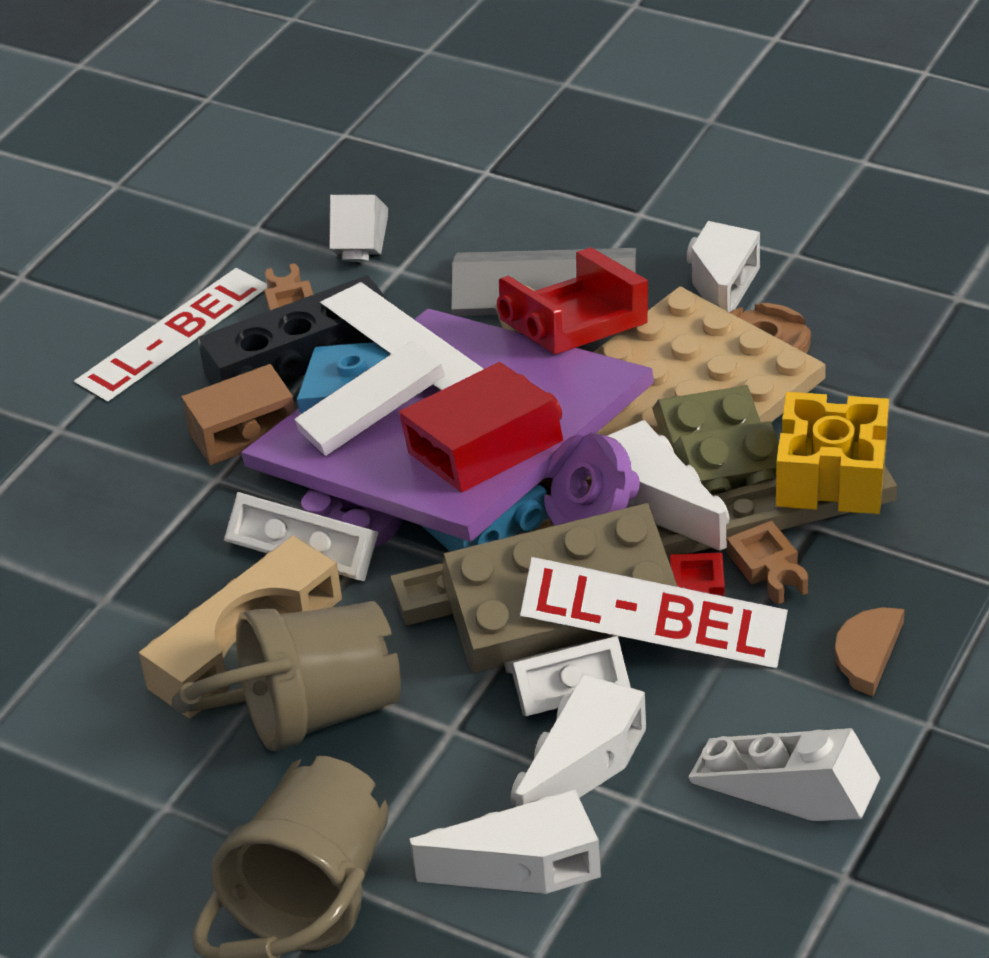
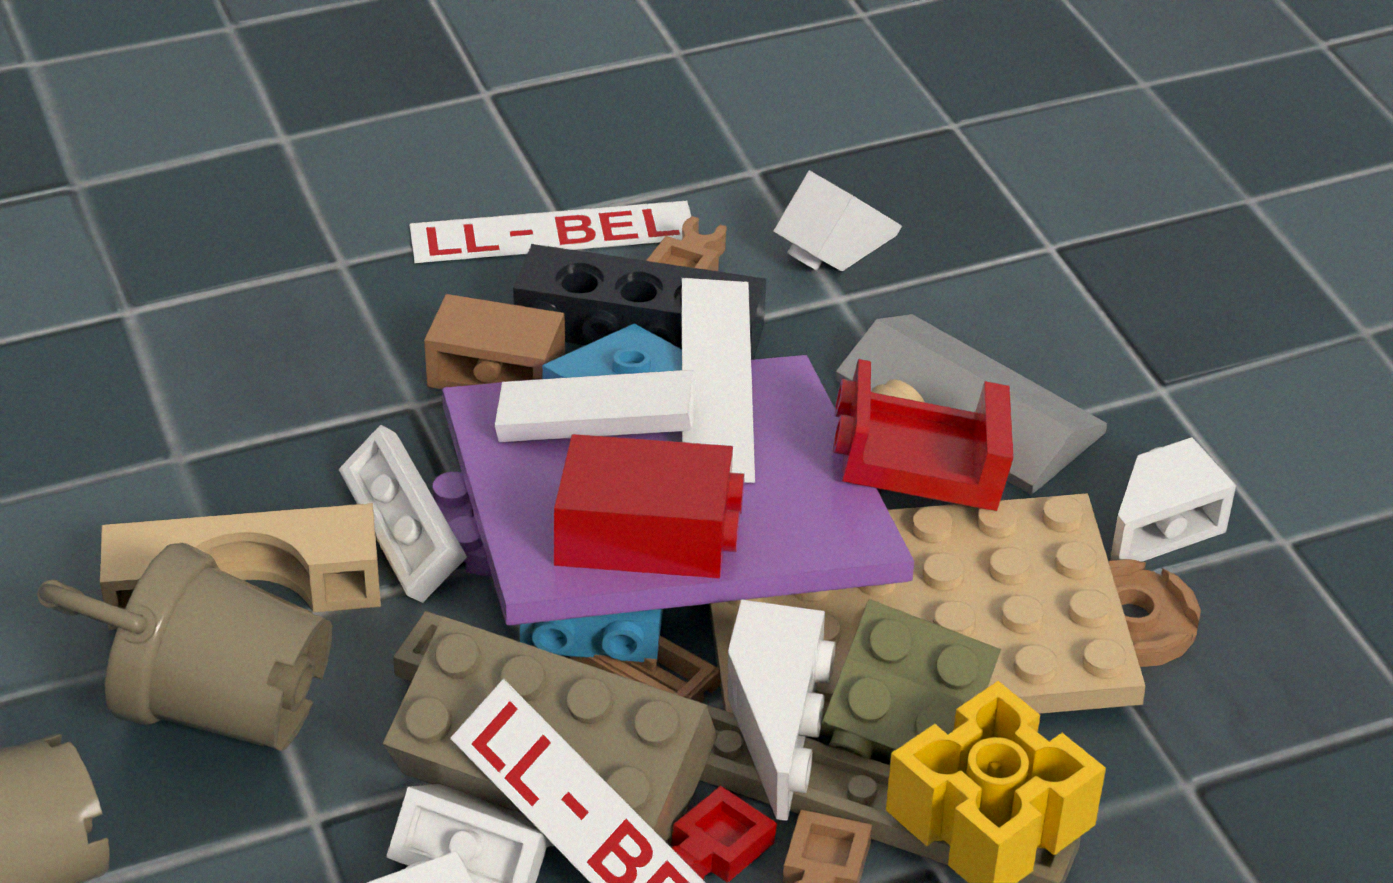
camera: 35 degrees right, 0 degrees up
medium lavender plate [544,433,640,526] -> none

